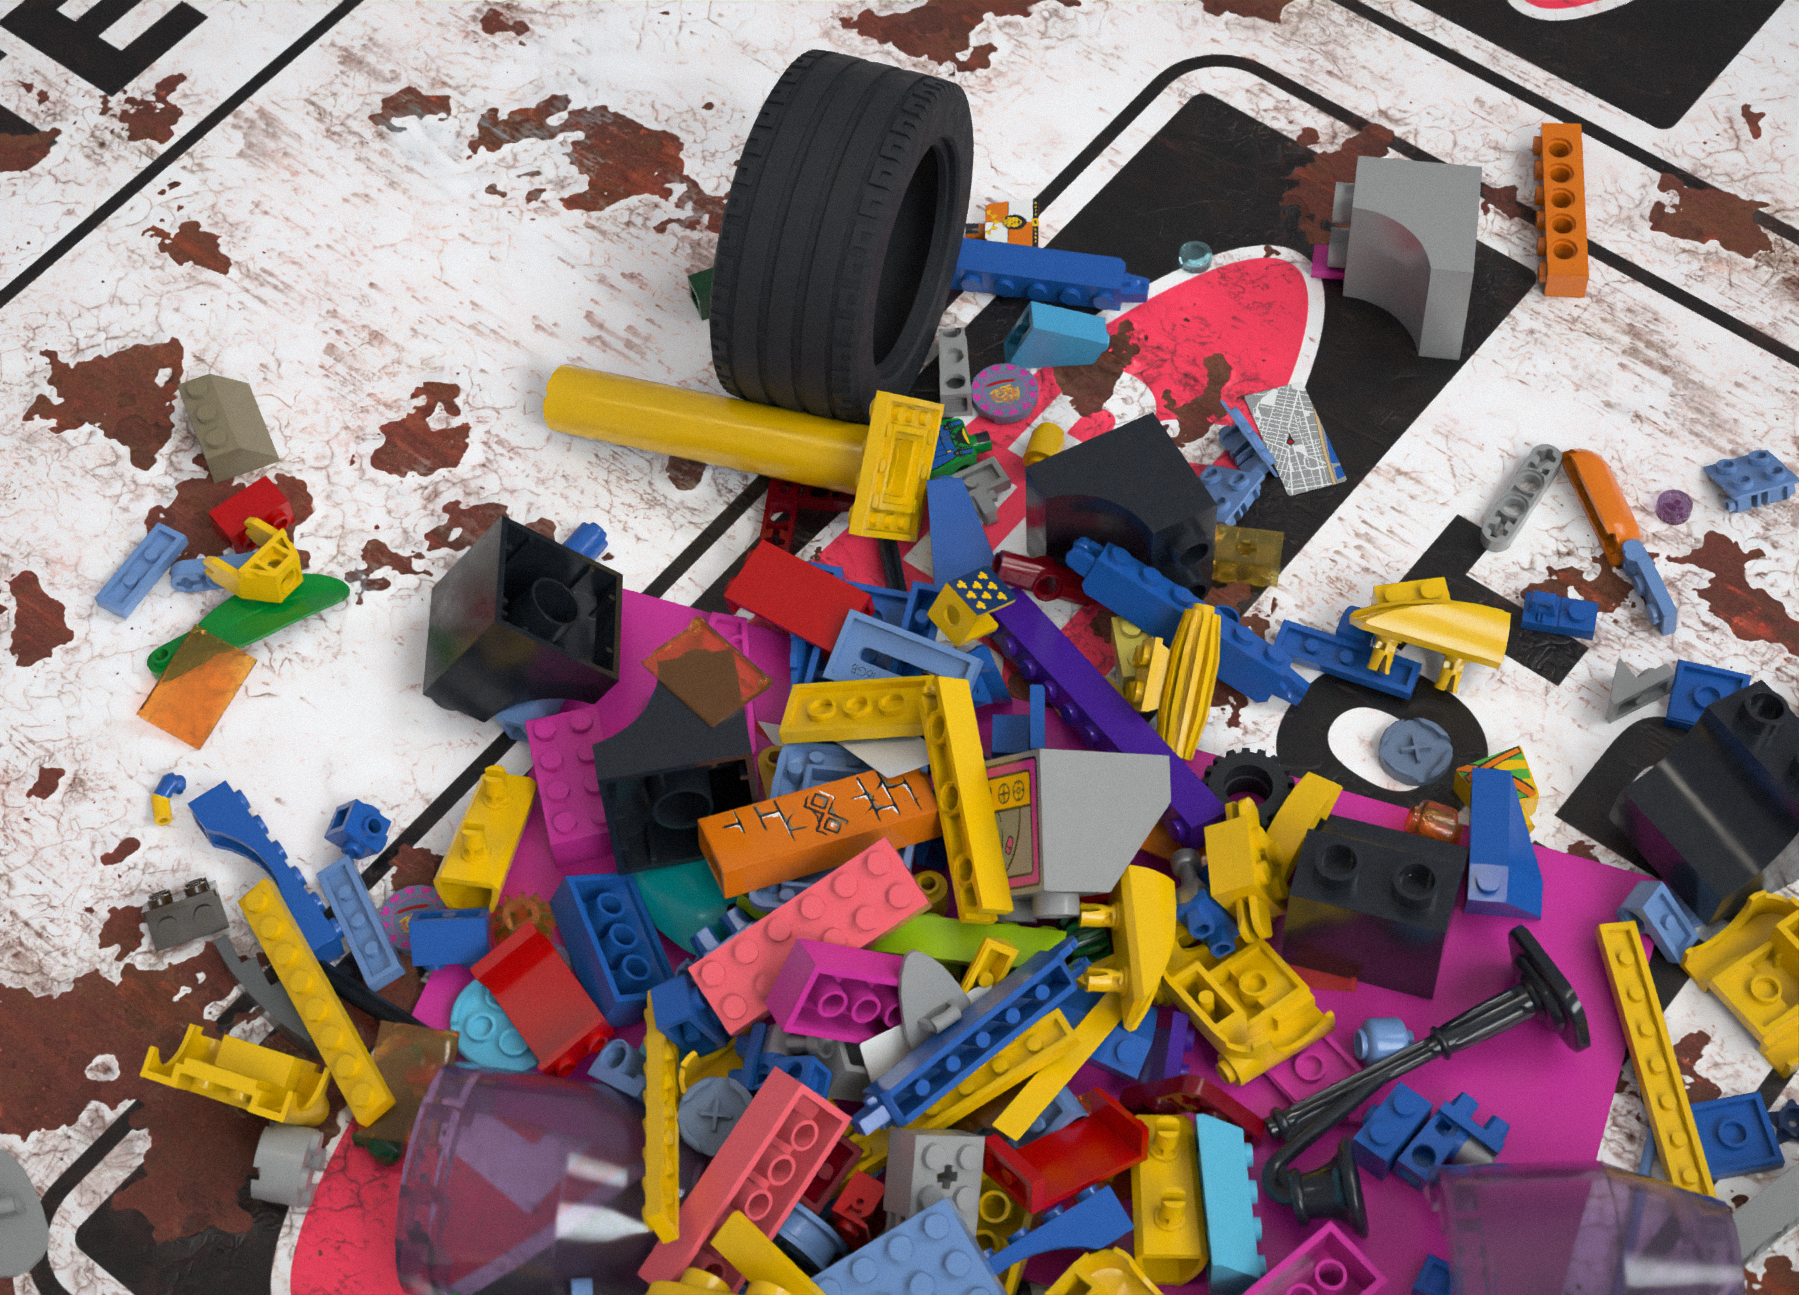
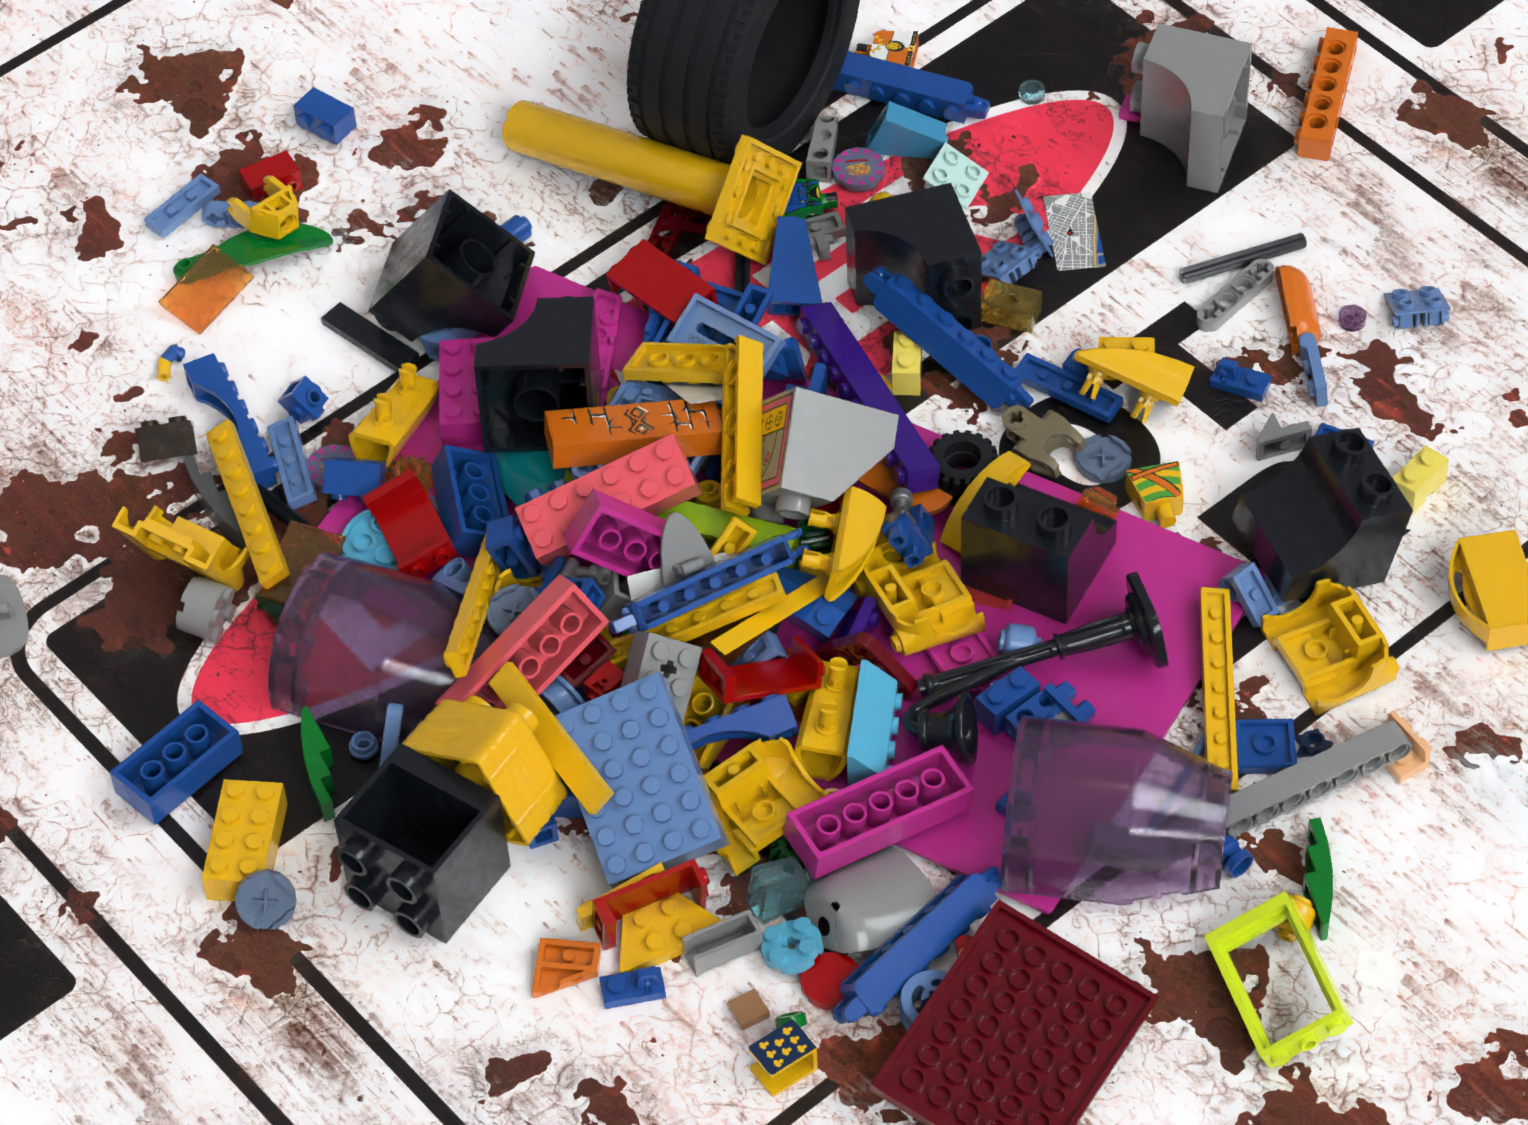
camera: 10 degrees right, 5 degrees down
dark tan slope [177,374,280,484] -> none
clear orange piece [641,616,773,727] -> none
piece [926,566,1017,648] -> none
dark red piece [991,550,1096,607] -> none
yellow plate [1125,603,1221,761] -> none
yellow brick [1204,797,1288,943] -> none
blue wedge [1463,767,1543,920] -> none
none -> blue brick [293,87,357,145]
none -> black tile [321,302,420,374]
none -> light aqua hinge [922,142,989,209]
none -> dark tan piece [1002,406,1086,479]
none -> black axle [1179,233,1307,284]

